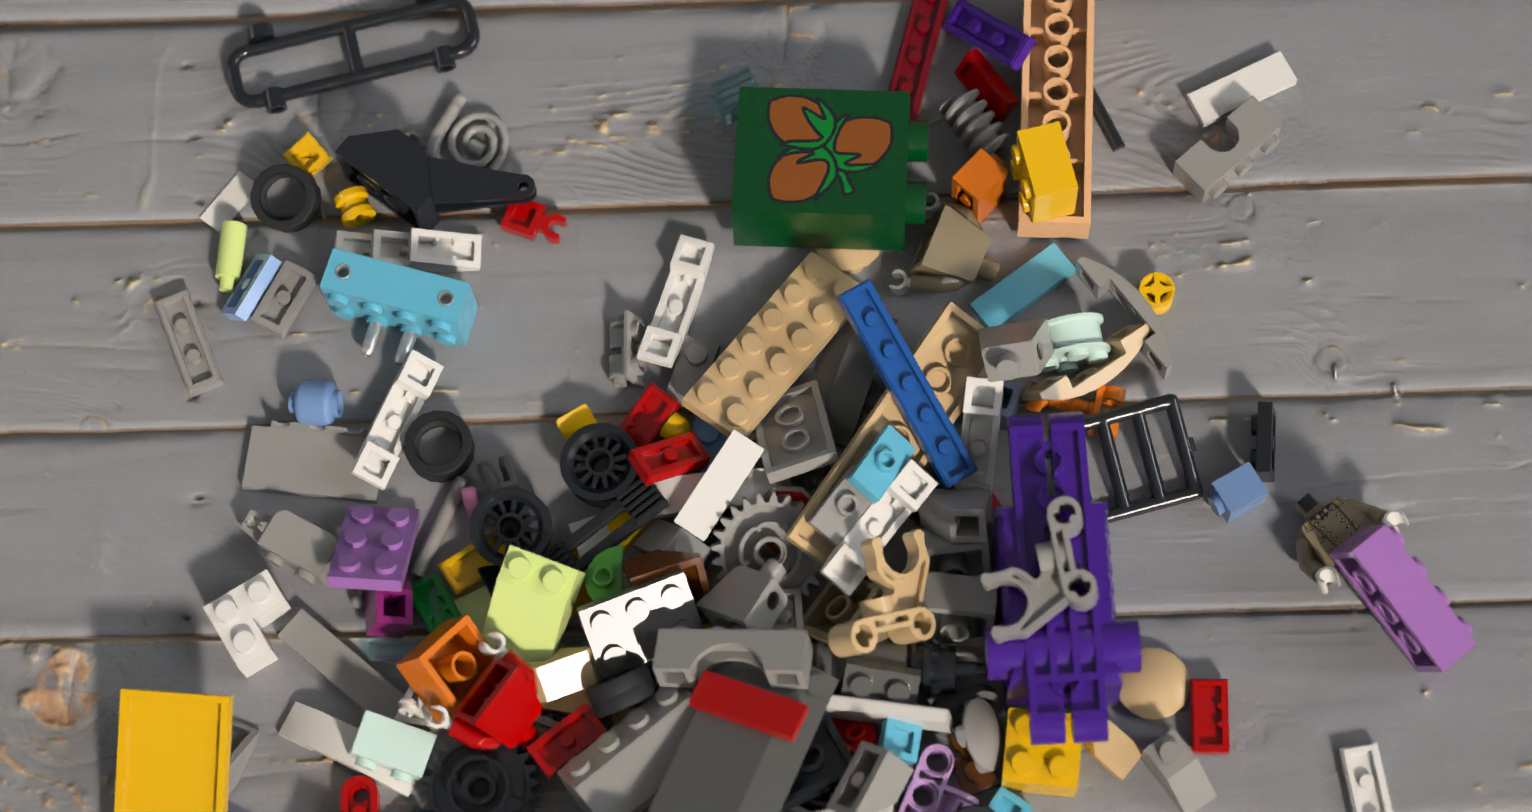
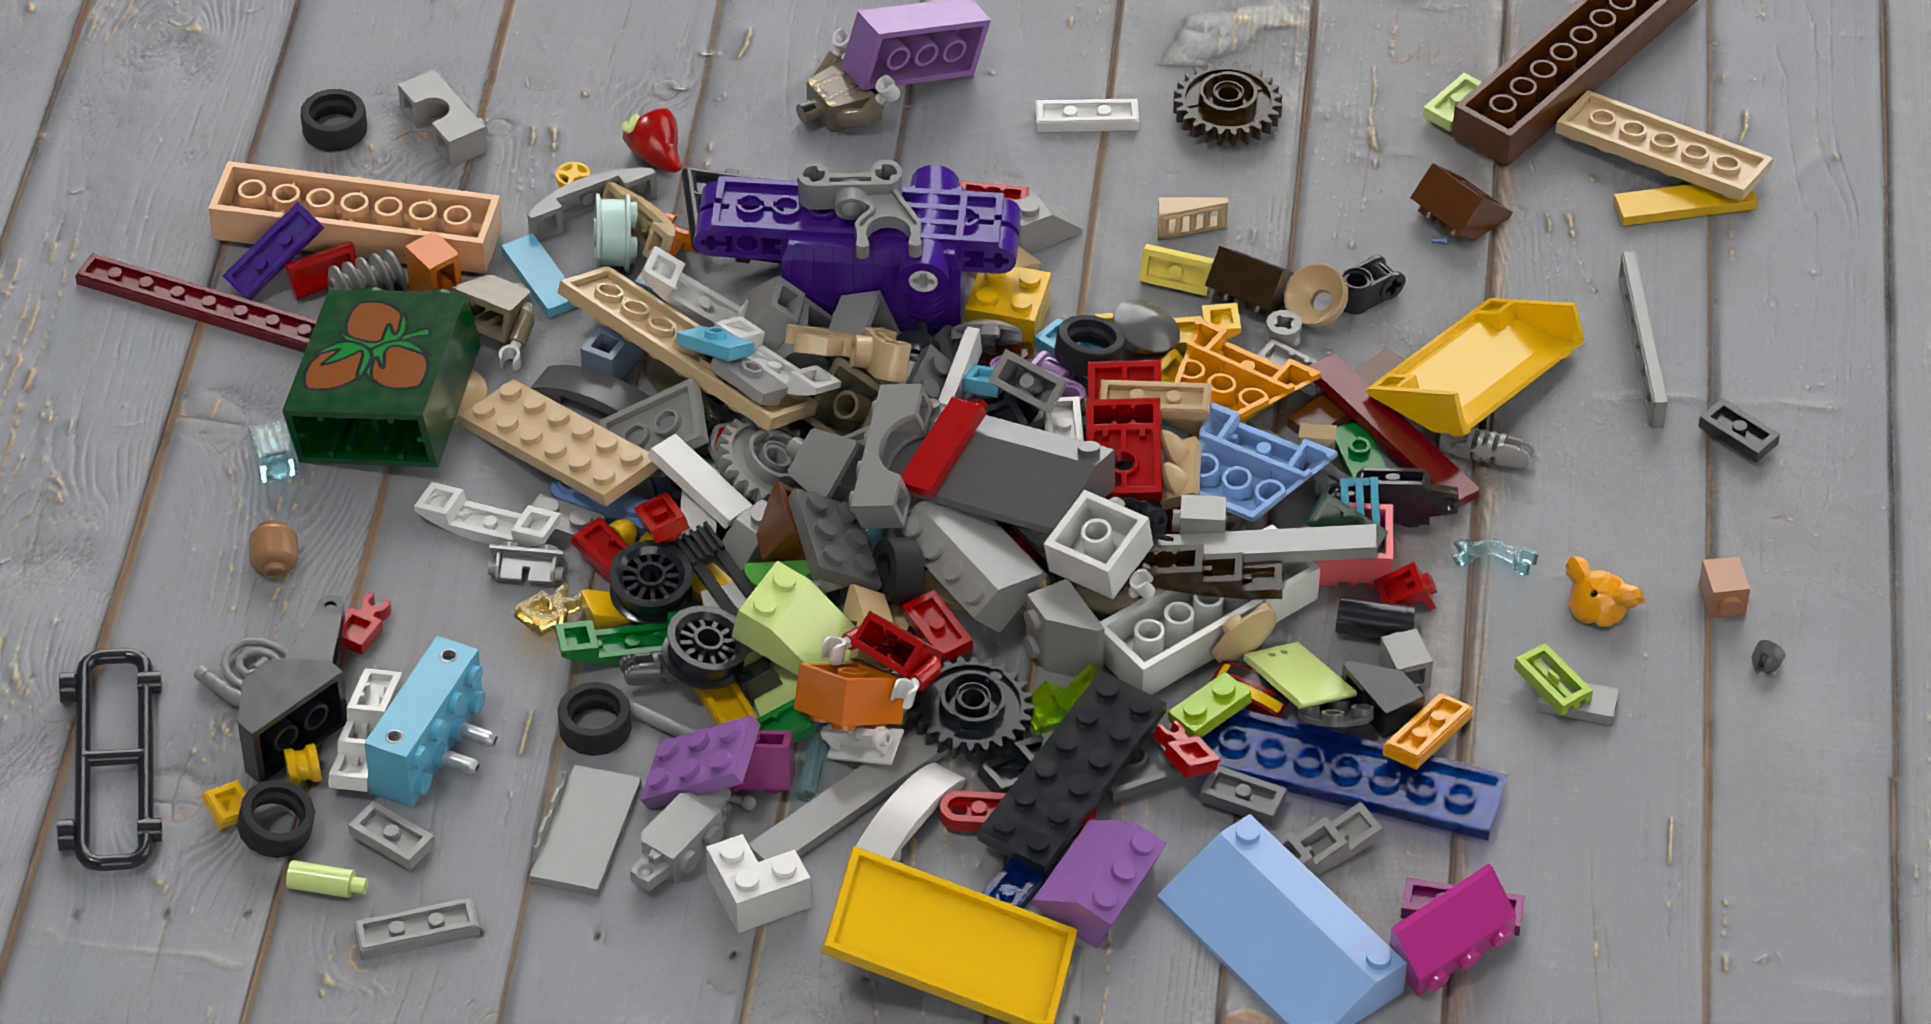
camera: 90 degrees left, 25 degrees down
white sticker [200,171,254,233] -> none
light blue plate [220,254,282,322] -> none
medium blue head [288,380,344,427] -> none
light aqua brick [349,710,437,784] -> none
white slope [351,349,444,490] -> none
bright pink tile [461,485,480,521] -> none
blue tile [836,279,979,489] -> none
light grey torso [978,317,1054,382] -> none
yellow brick [1010,121,1078,223] -> none
white tile [1187,51,1297,128] -> none
medium blue brick [1207,462,1269,523] -> none
black plate [1250,402,1276,482] -> none
none -> medium nougat head [249,520,298,578]
none -> black tyre [300,89,367,151]
none -> clear yellow plate [514,583,581,637]
none -> green slope [554,610,681,665]
none -> red hat [621,108,682,173]

